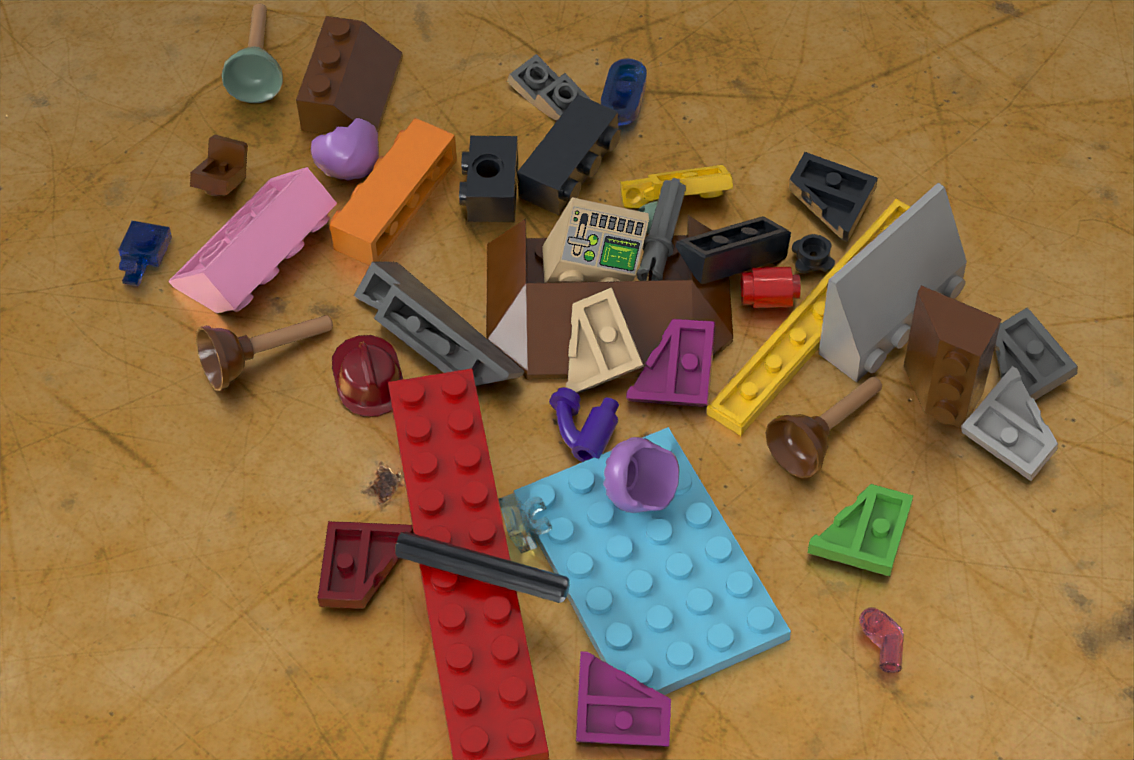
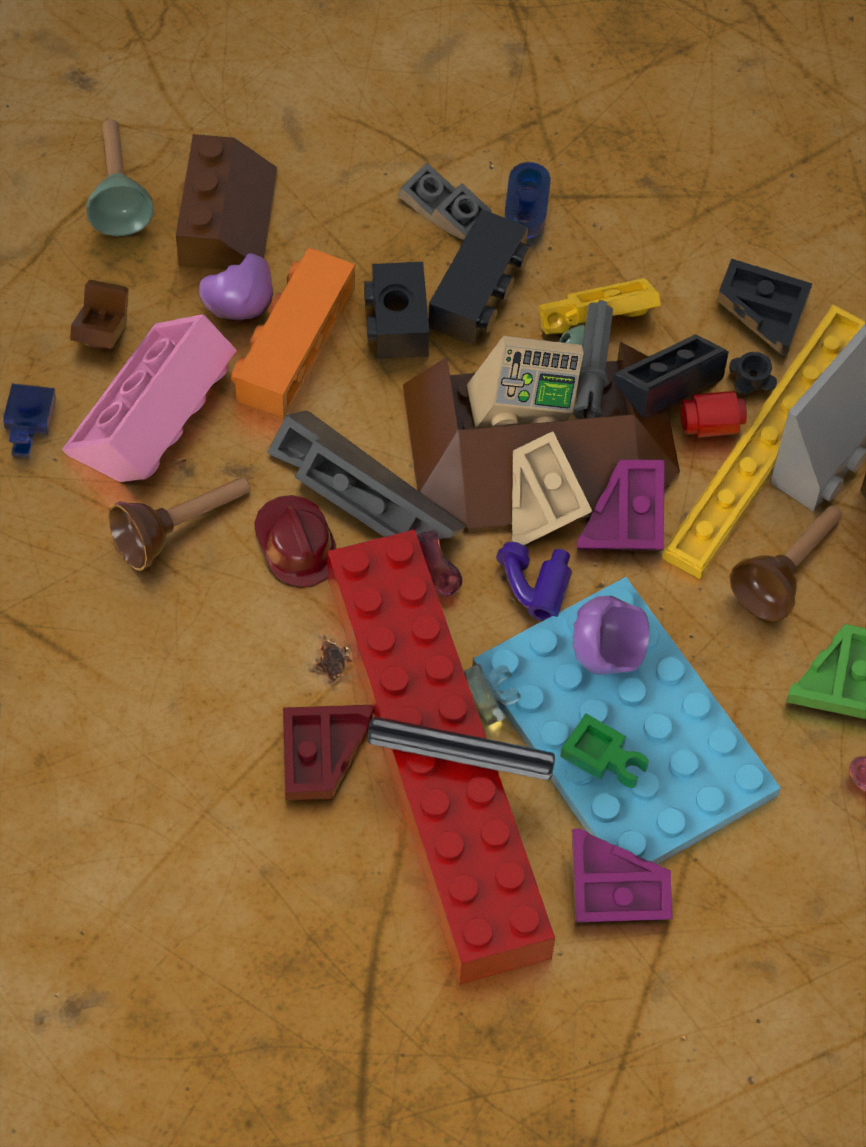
camera: 10 degrees left, 5 degrees up
none -> clear pink arm [417,531,462,597]
none -> green plate [560,713,649,788]

